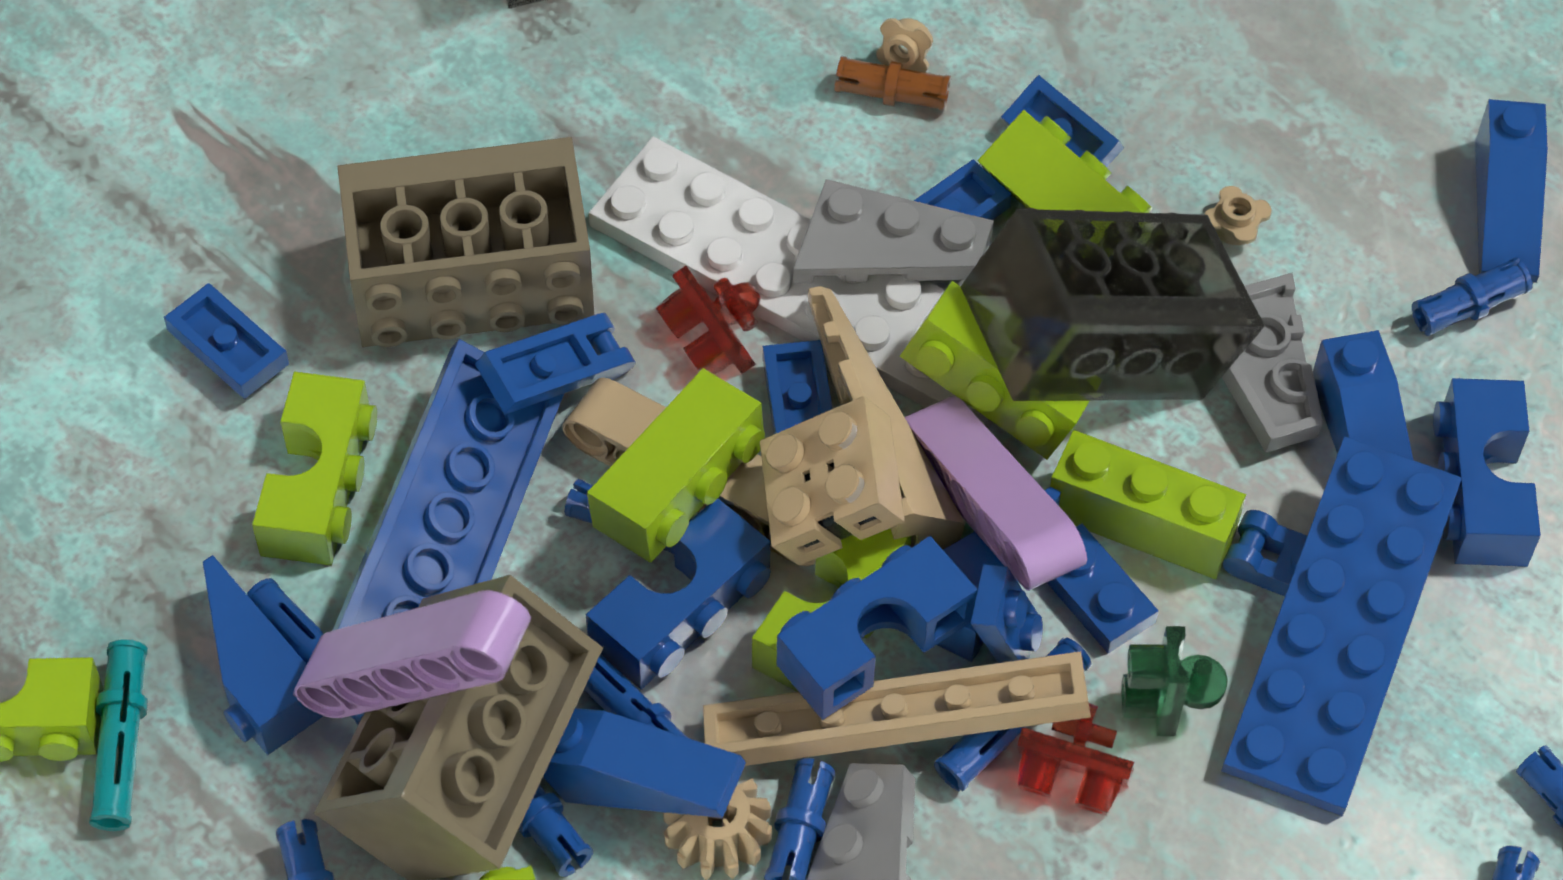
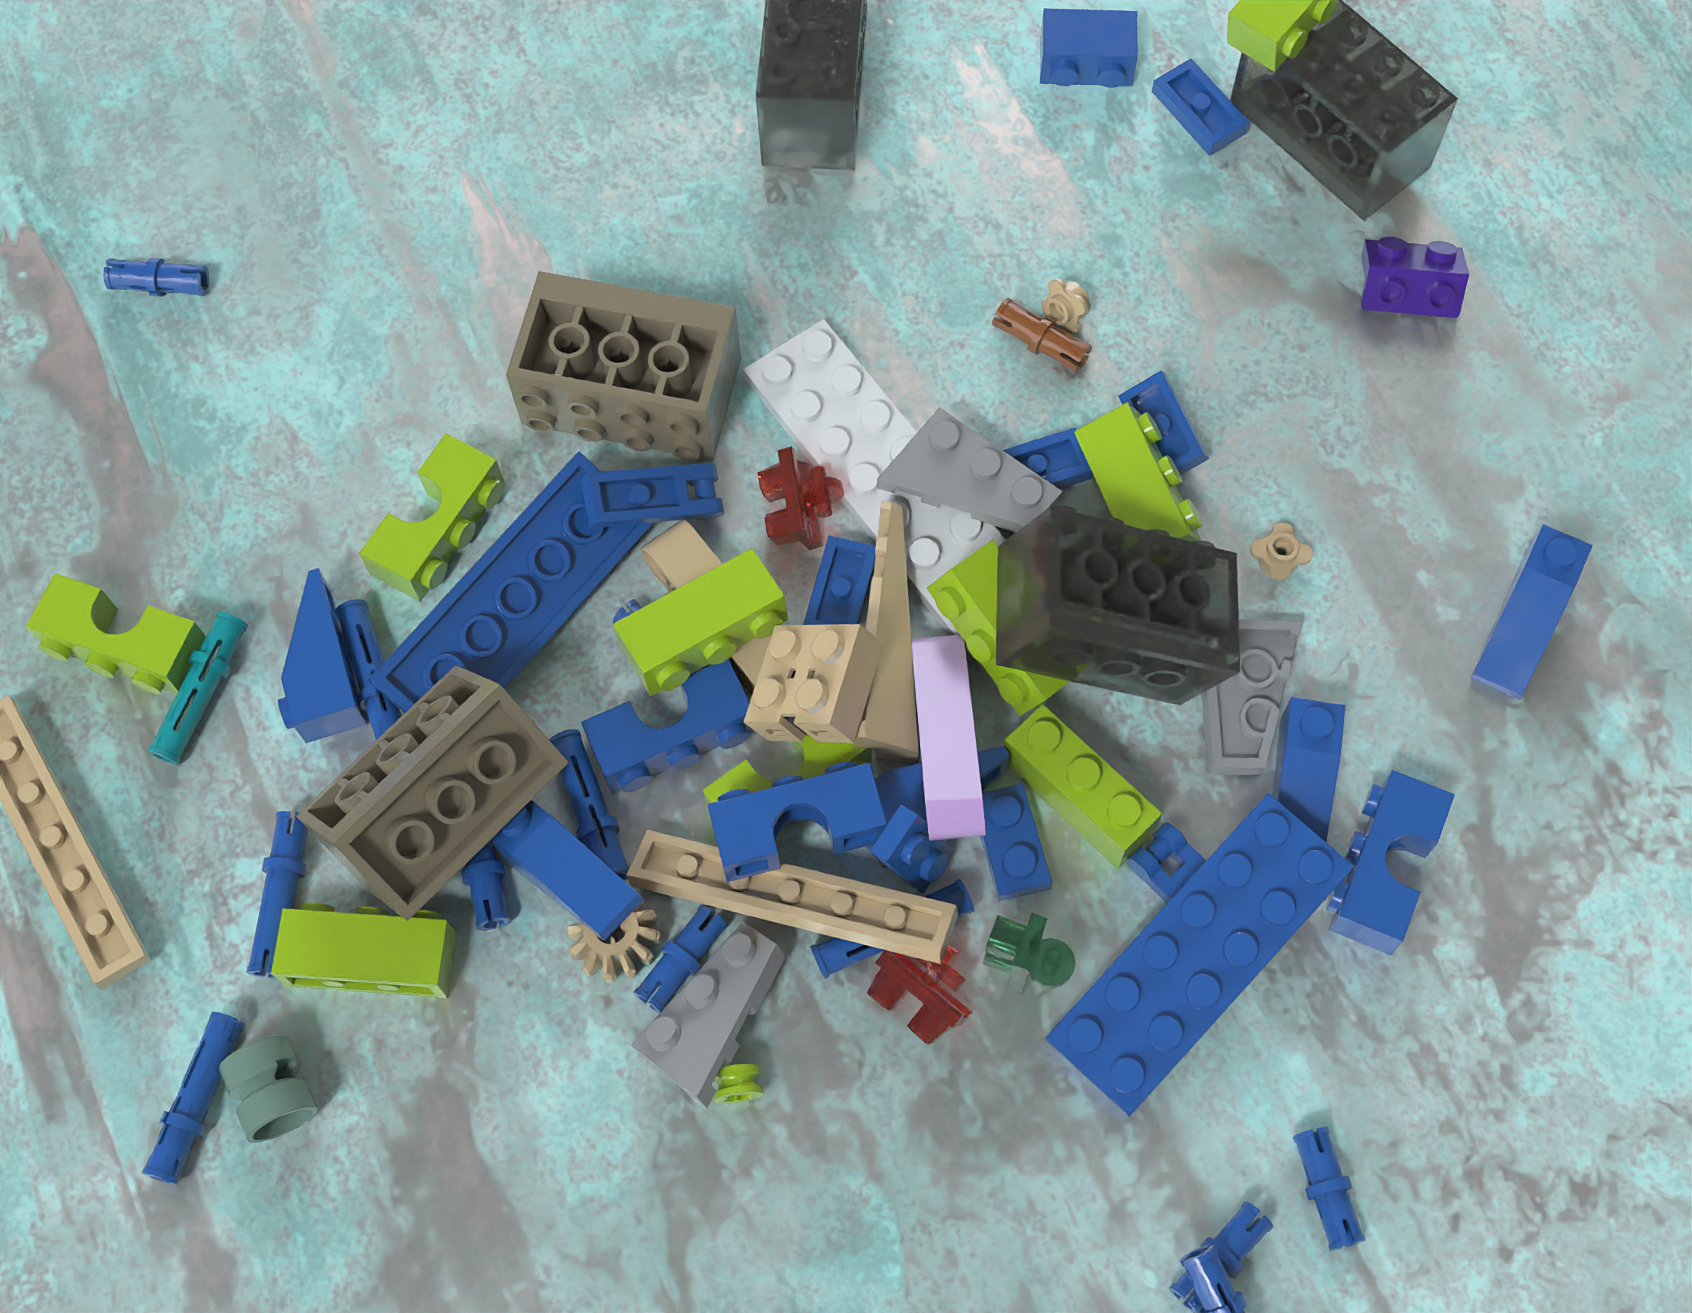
camera: 25 degrees right, 10 degrees up
blue plate [164,283,289,399] -> none
lavender beam [294,591,531,718] -> none
blue pin [1411,257,1533,336] -> none

